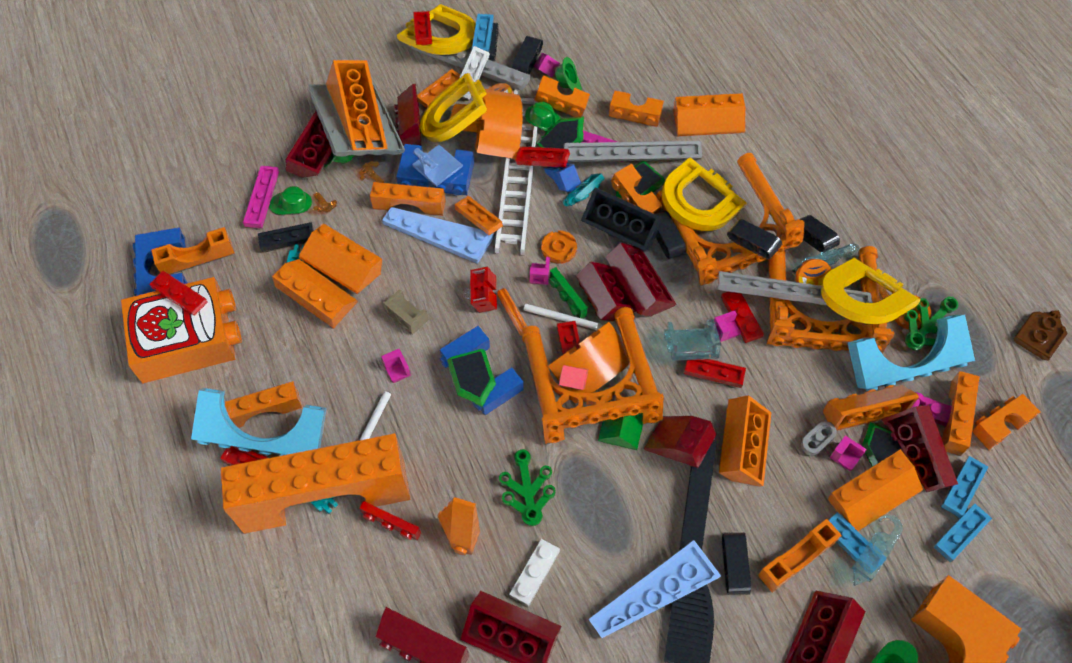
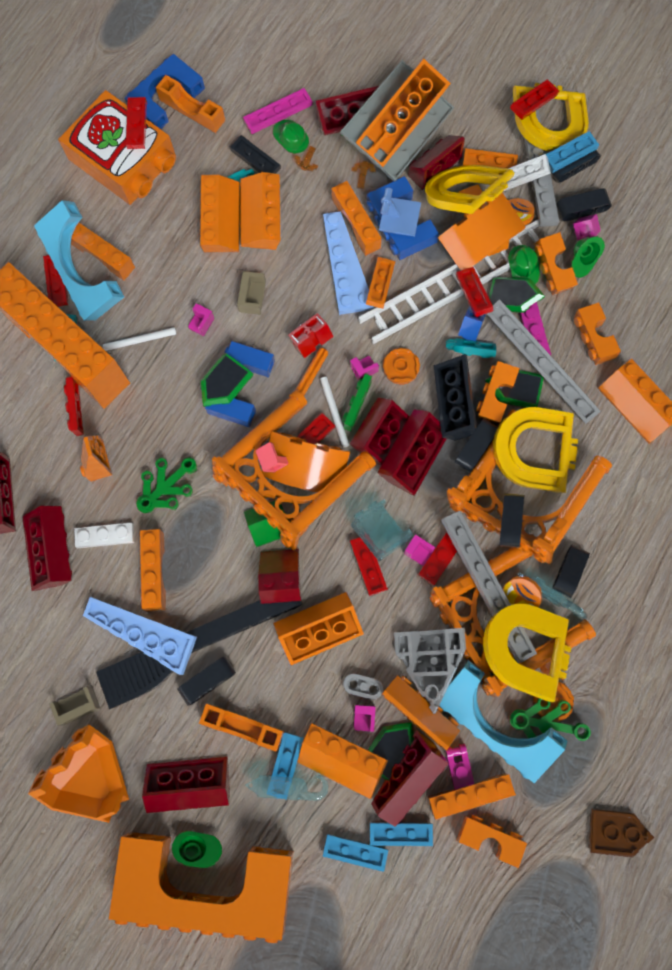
camera: 60 degrees right, 15 degrees up
none -> orange arch [140,529,166,611]
none -> light grey wedge [394,628,466,714]

